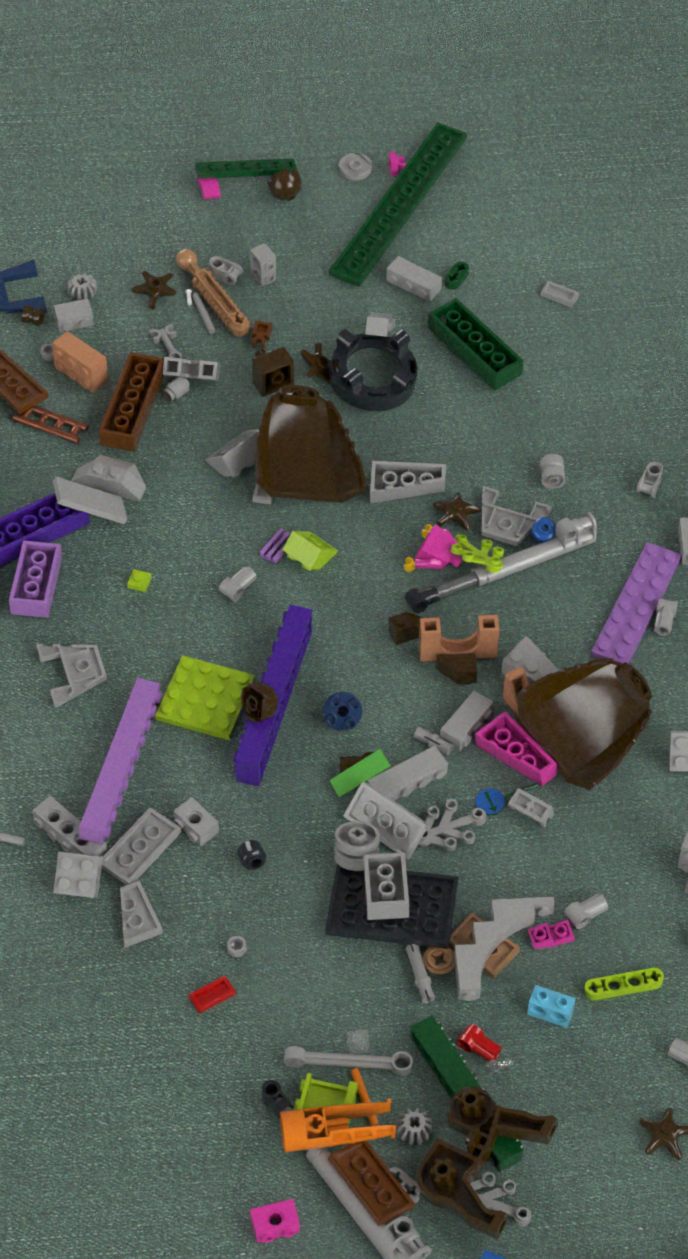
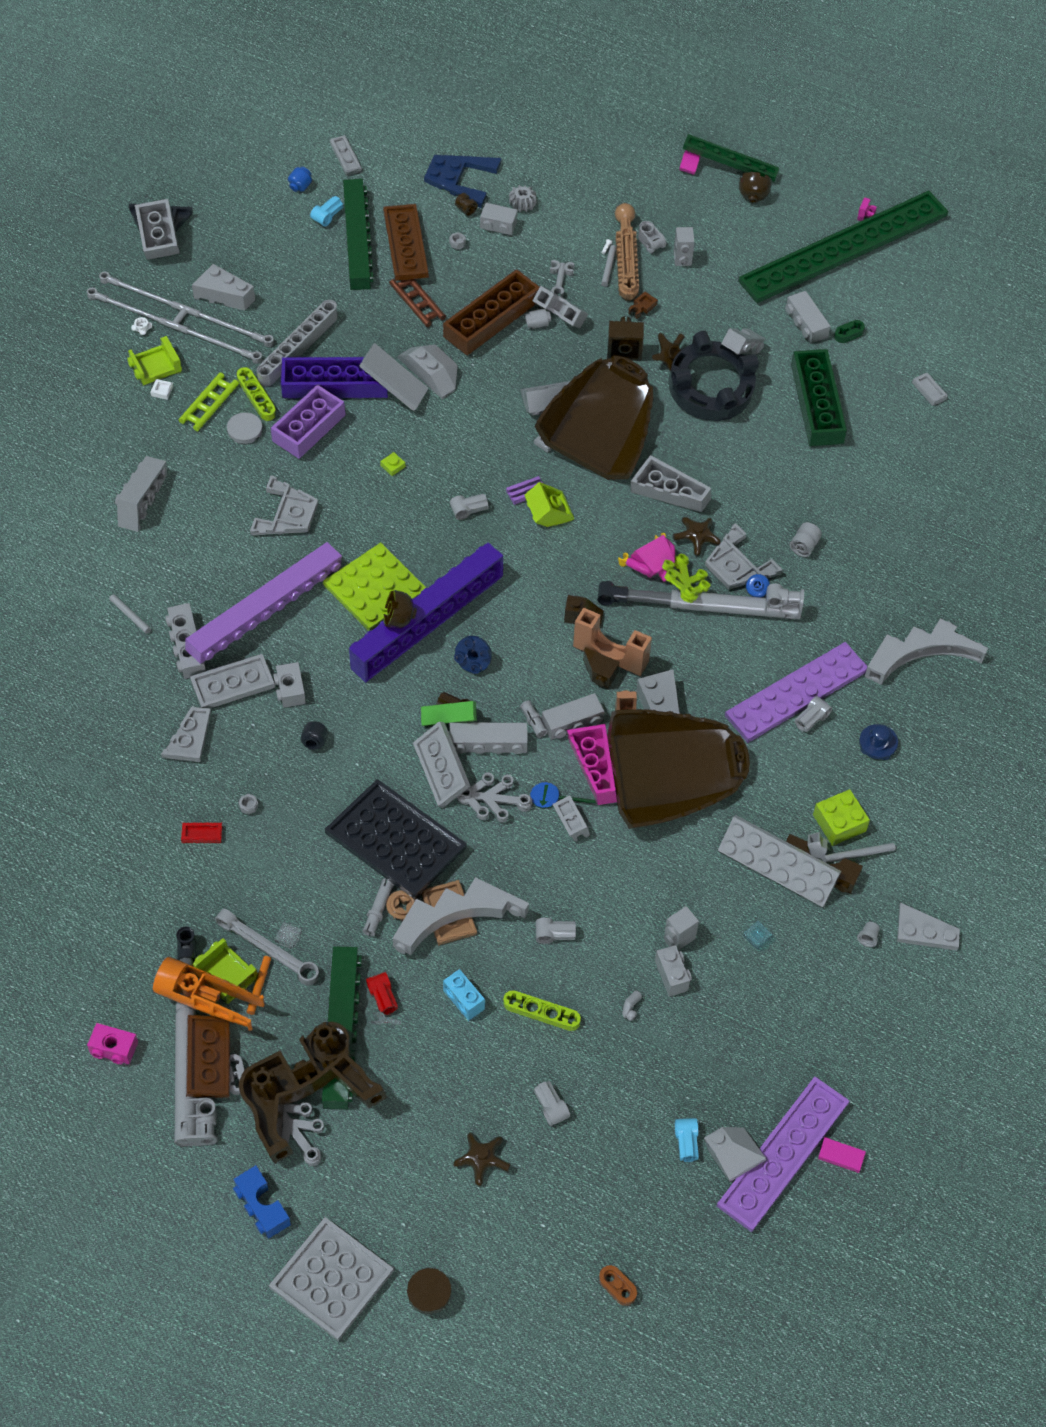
camera: 30 degrees right, 5 degrees up
nougat brick [52,331,108,393] -> none
light grey brick [53,851,103,898] -> none
dark brown animal [132,271,177,310] -> none
light grey wheel [334,821,380,871] -> none
light grey tile [339,153,372,180] -> none
light grey brick [363,852,409,920] -> none
light grey gear [396,1107,433,1146] -> none
dark pink slope [527,919,575,949] -> none
light grey piece [636,462,663,498] -> none

